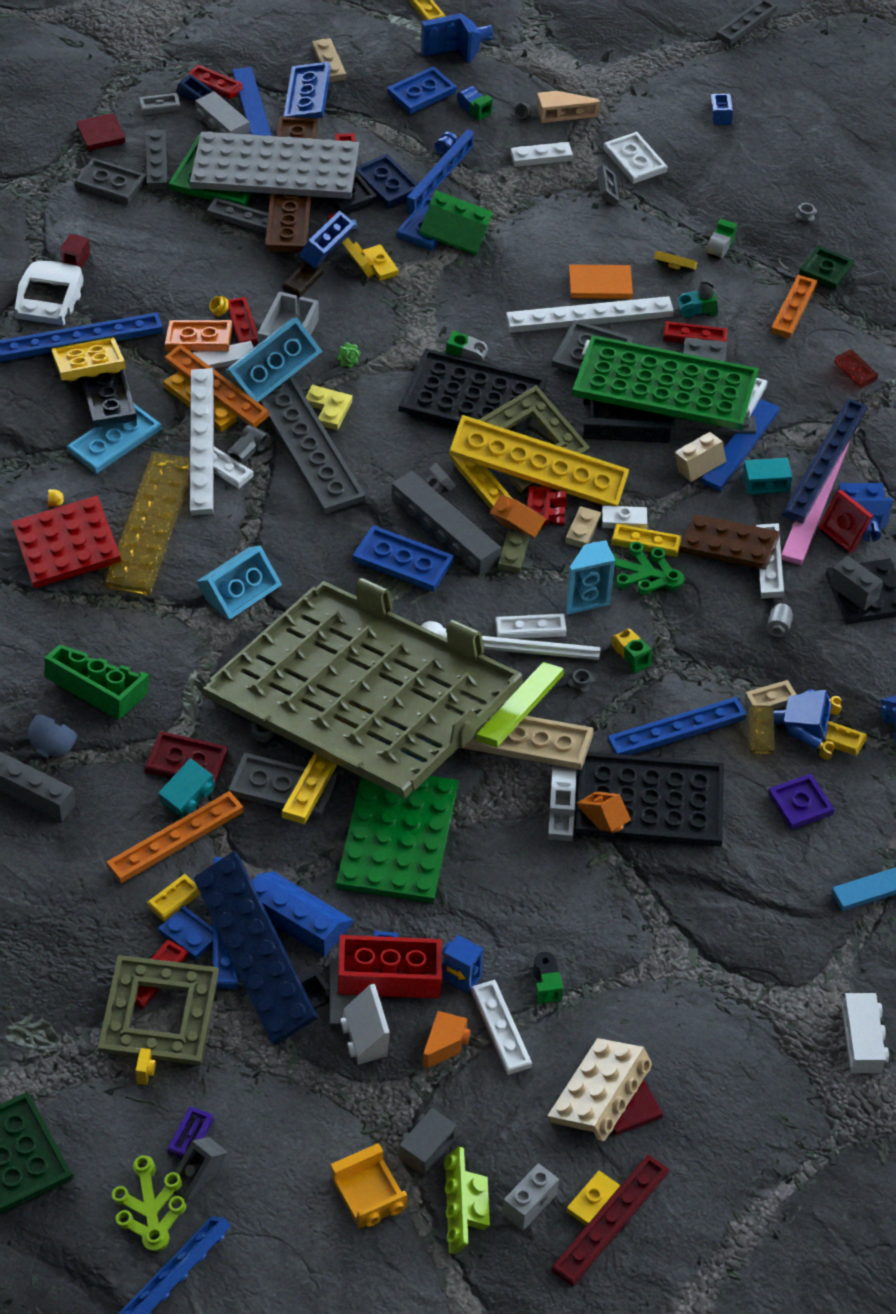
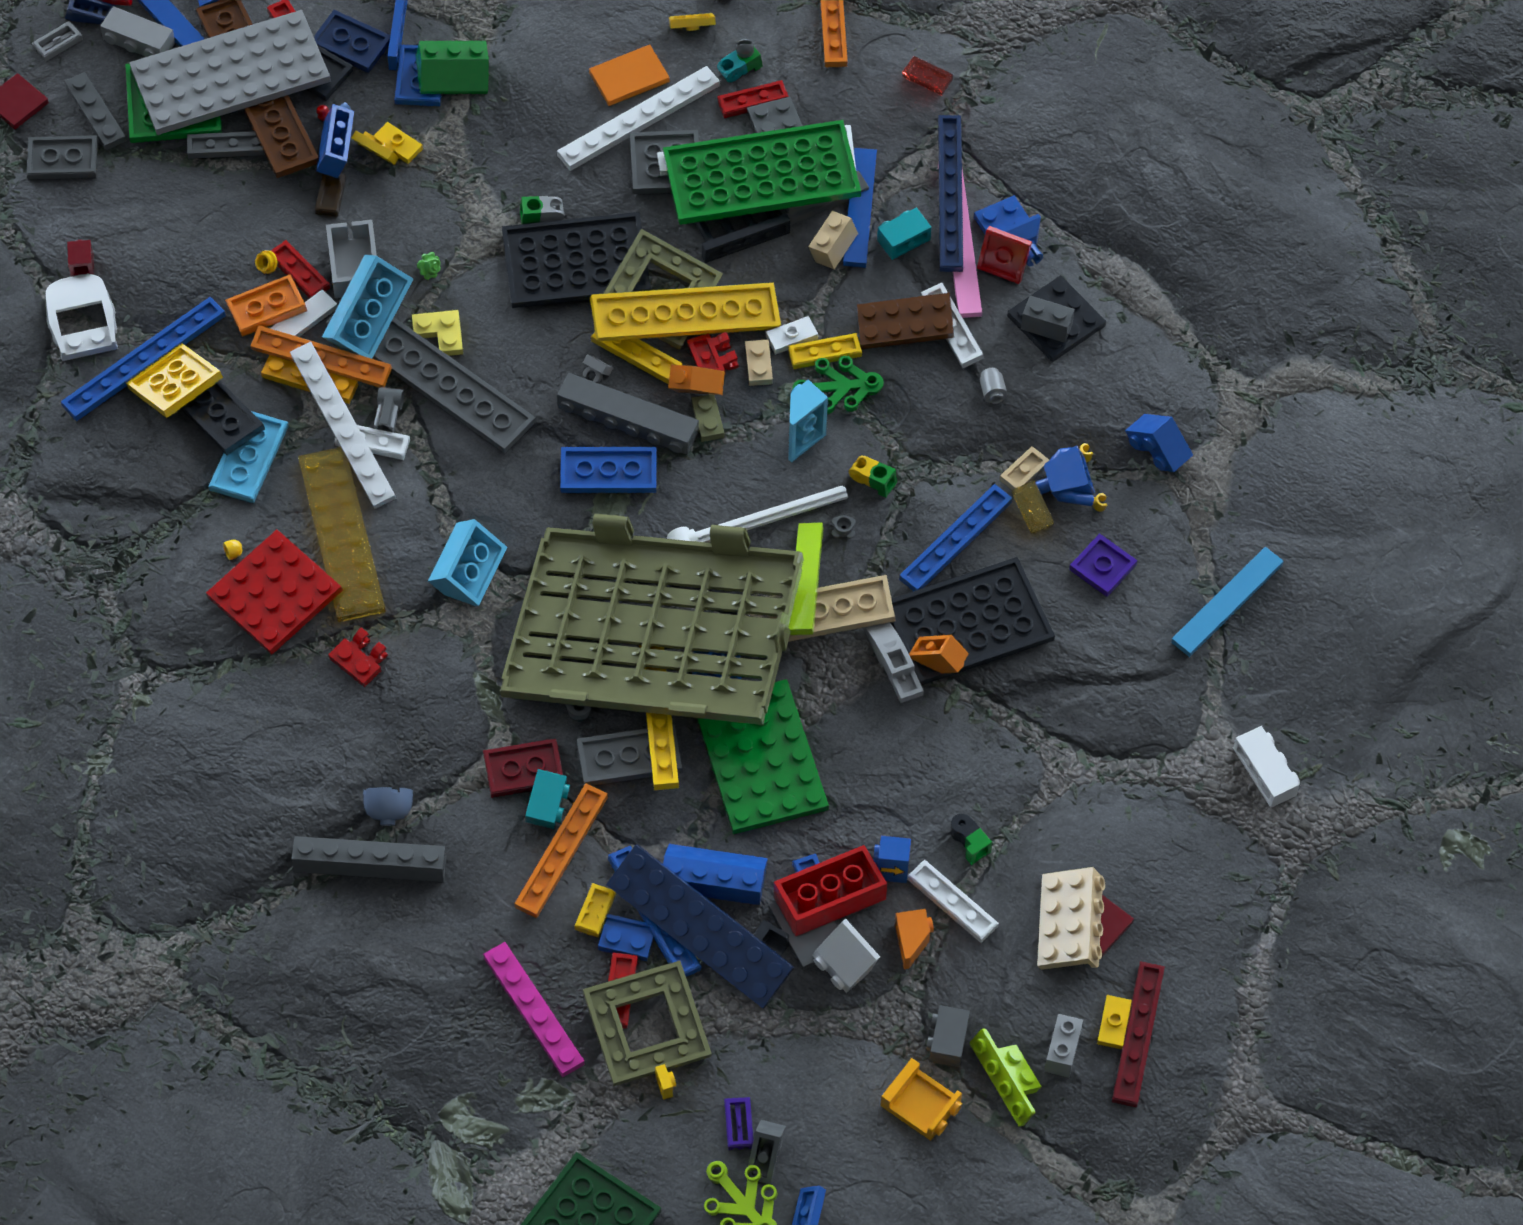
camera: 25 degrees left, 10 degrees up
green wedge [44,644,149,720] -> none
white tile [495,614,566,639] -> none
yellow plate [821,721,867,756] -> none
none -> red plate [328,627,388,687]
none -> dark pink plate [483,942,585,1077]

